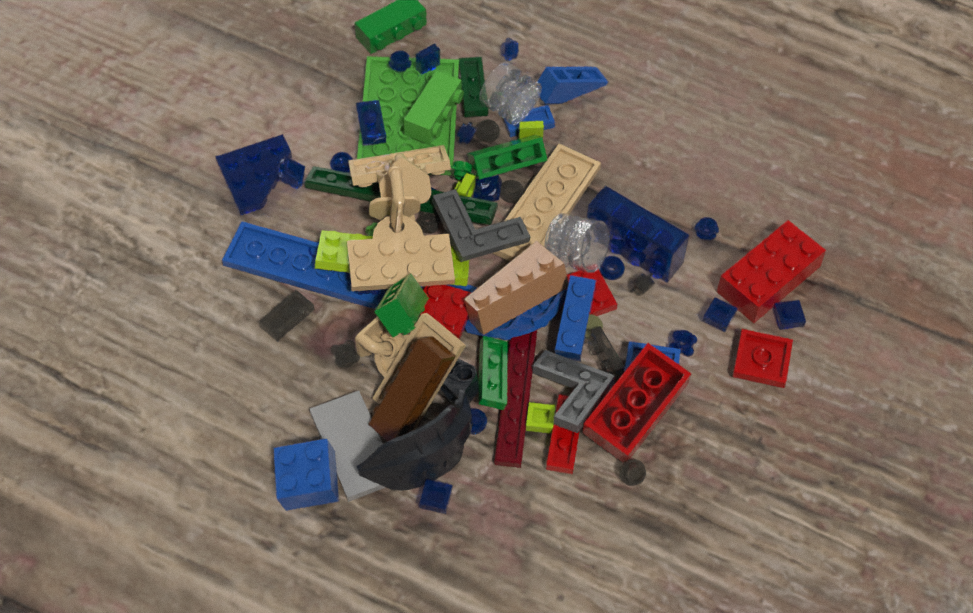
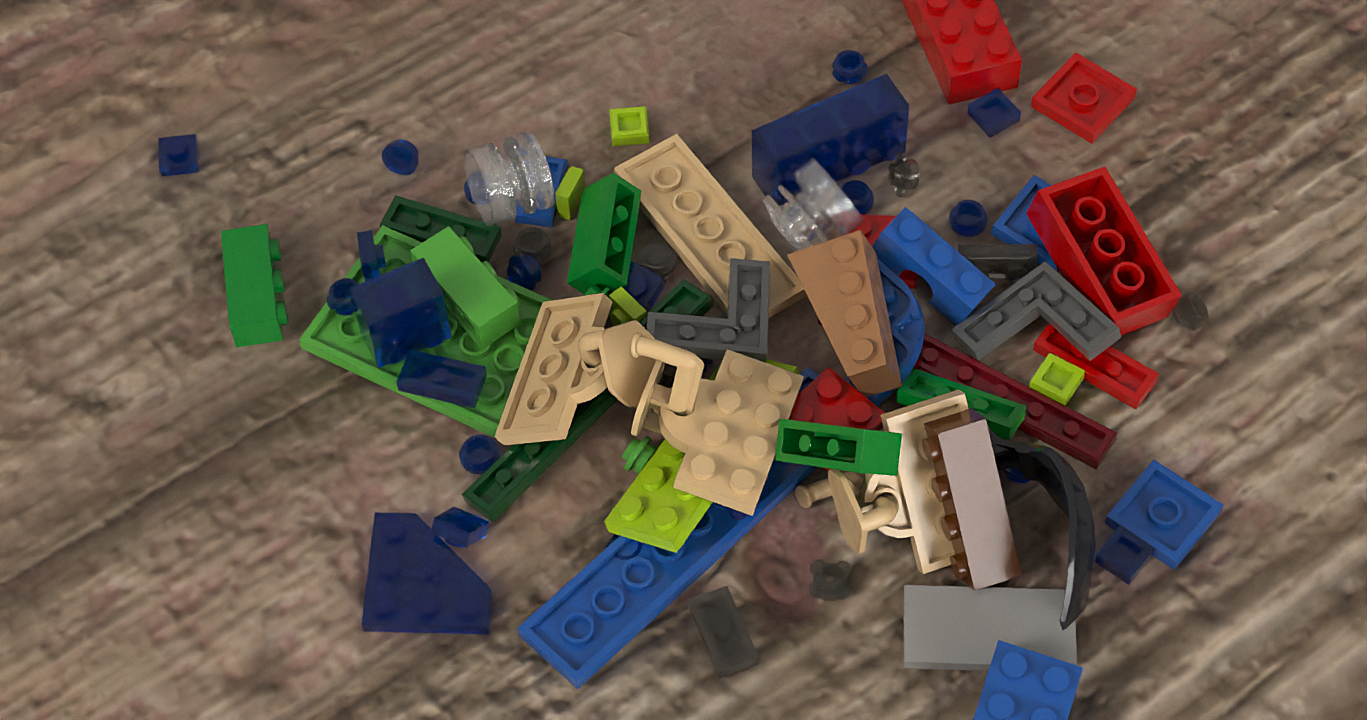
camera: 60 degrees left, 0 degrees up
blue slope [534,67,608,104] -> none
clear blue plate [669,330,697,357] -> none
clear blue plate [773,300,806,330] -> none
none -> clear blue brick [349,258,451,368]
none -> lime tile [609,106,650,147]
none -> clear blue plate [949,200,988,237]
none -> blue plate [1105,460,1223,570]

